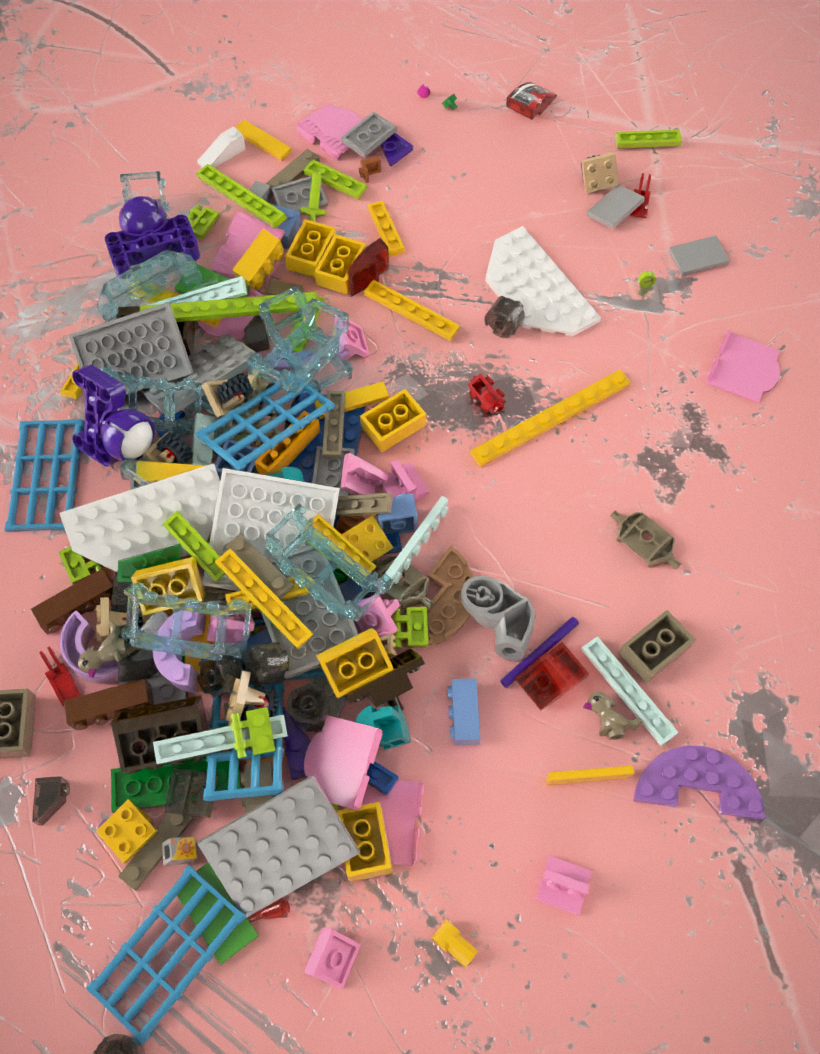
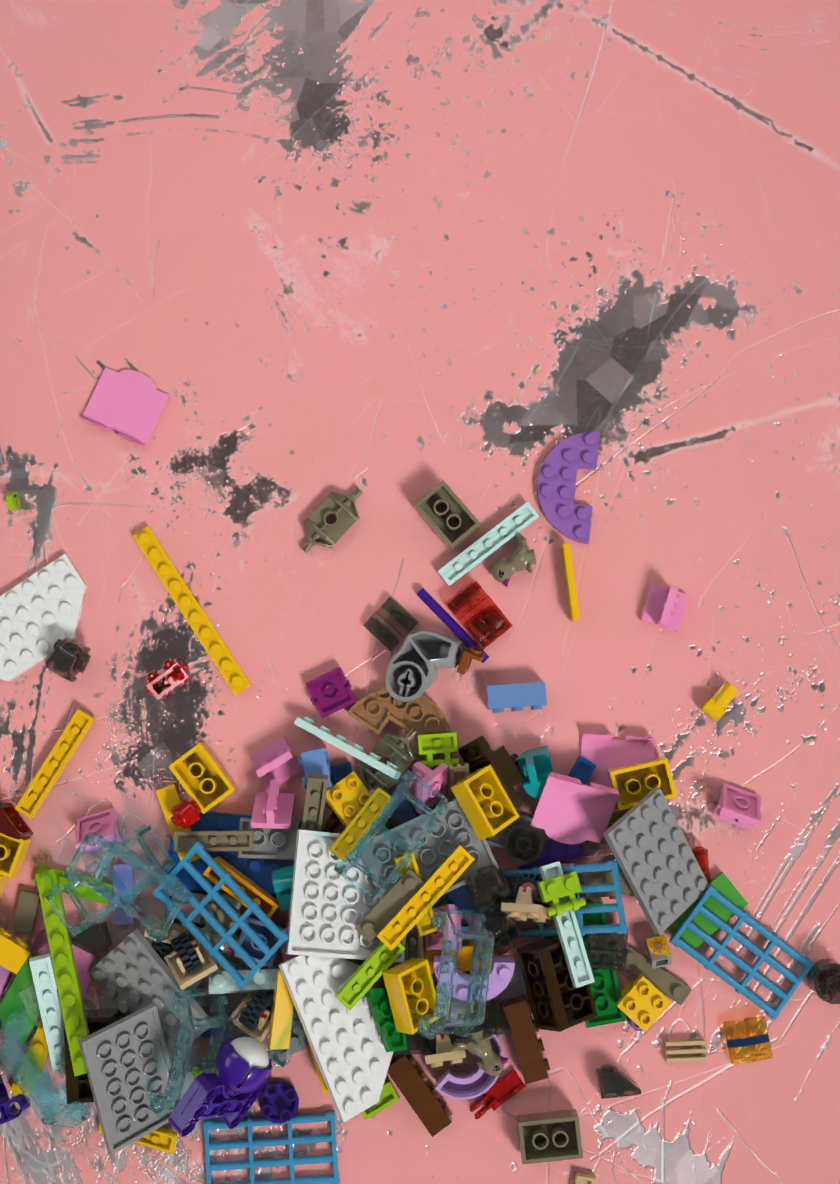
camera: 90 degrees left, 20 degrees up
none -> red head [171,799,201,829]
none -> dark purple dish [259,1081,299,1124]
none -> magenta plate [305,667,357,718]
none -> clear smoke slope [363,596,419,651]
none -> dark orange bracket [456,646,486,675]
none -> tan tile [664,1039,707,1063]
none -> clear yellow slope [723,1016,773,1064]

